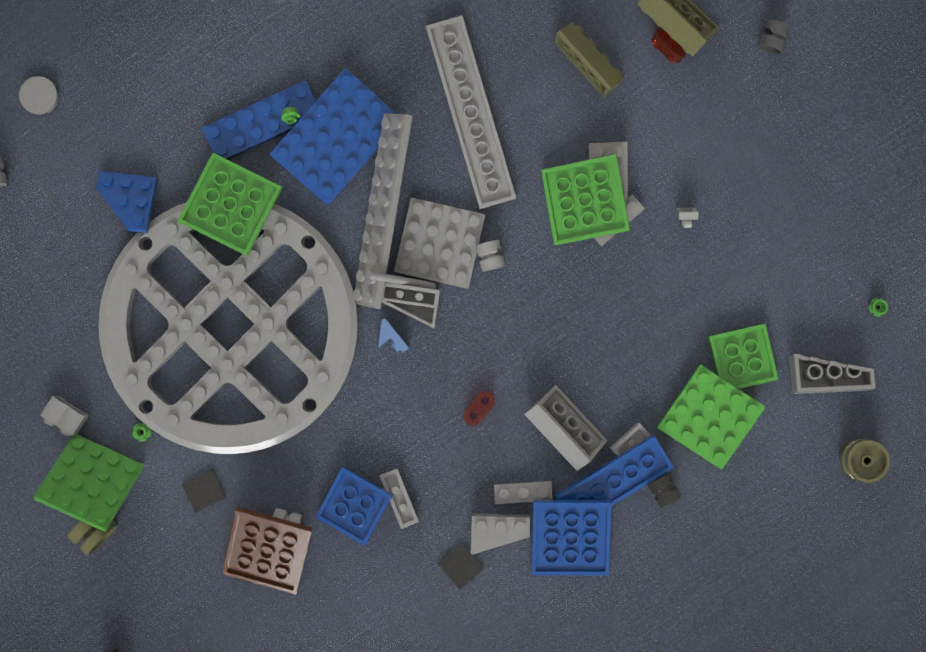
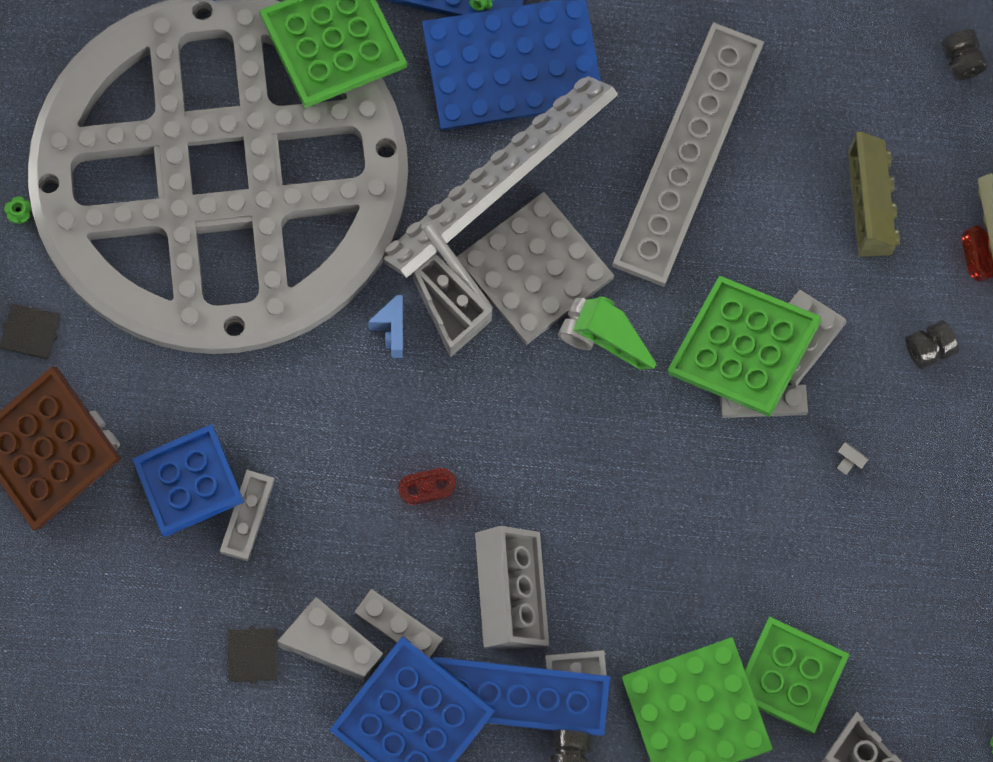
camera: 30 degrees right, 15 degrees down
none -> bright green slope [573,296,656,370]
none -> clear smoke wheel [905,320,959,370]

